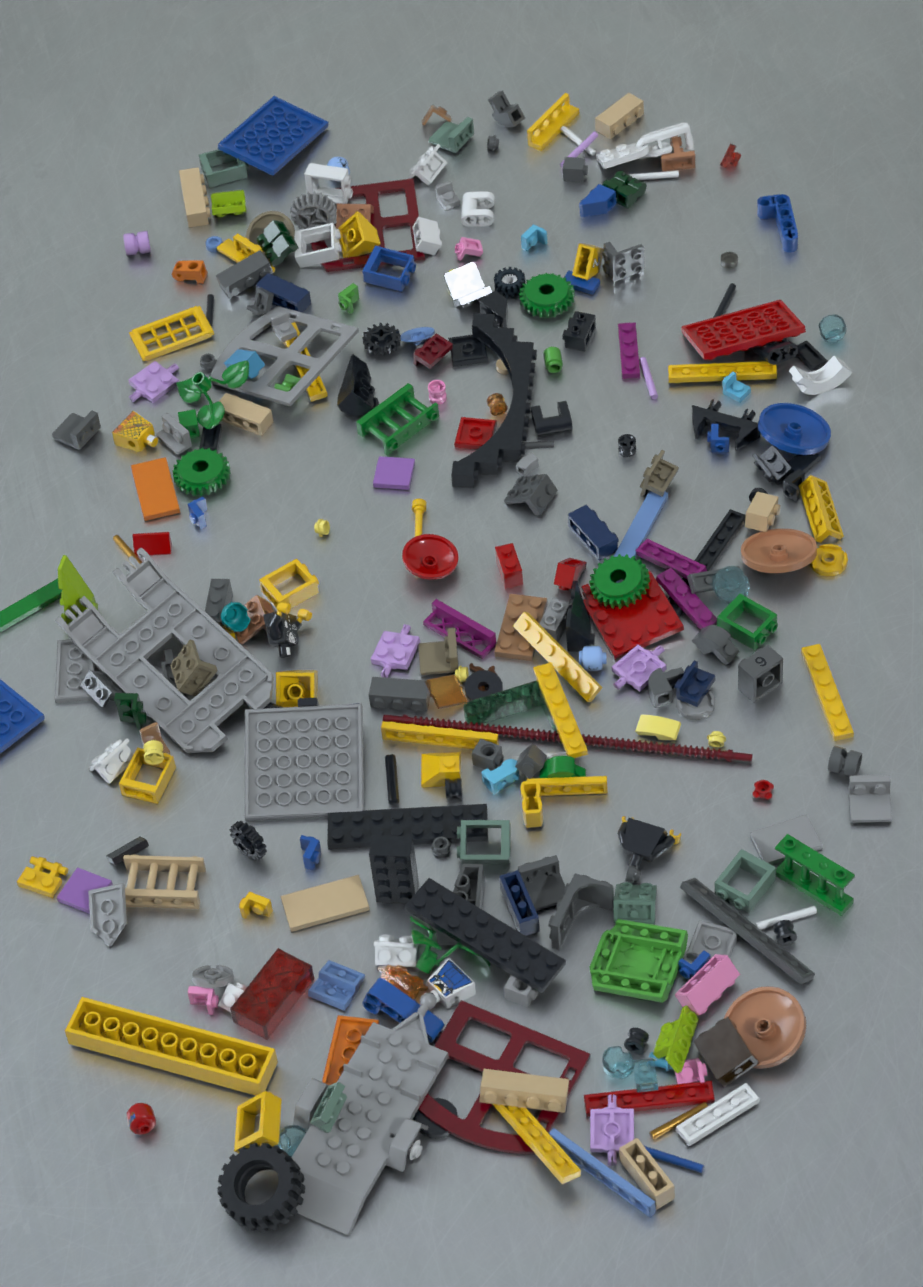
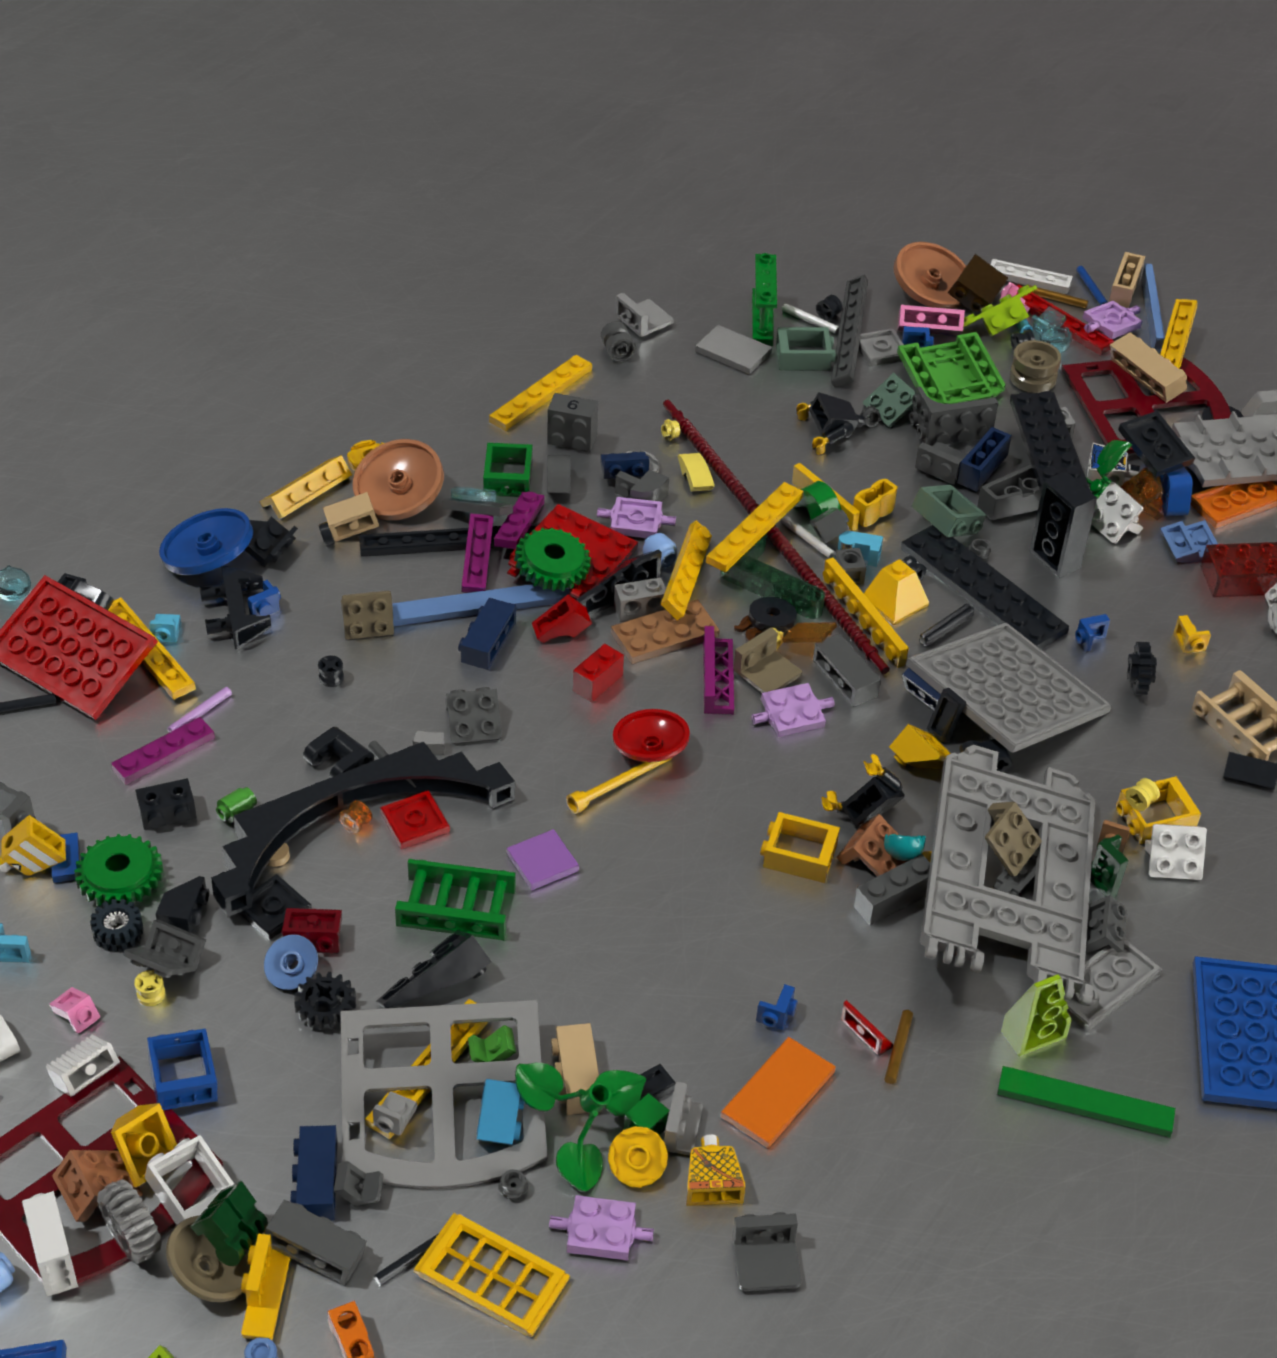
camera: 135 degrees left, 5 degrees down
green gear [172,448,231,496] -> none
tan tile [280,875,370,932] -> none
light yellow plate [314,519,330,537] -> none
bright green bracket [338,283,359,314] -> none
bright pink wheel [428,380,447,405] -> none
red plate [753,780,774,800] -> none
black bracket [783,469,805,502] -> none
white arch [789,356,853,395] -> none
none -> yellow tile [608,1126,668,1188]
none -> dark tan wheel [1010,340,1061,393]
none -> black plate [1118,411,1195,478]

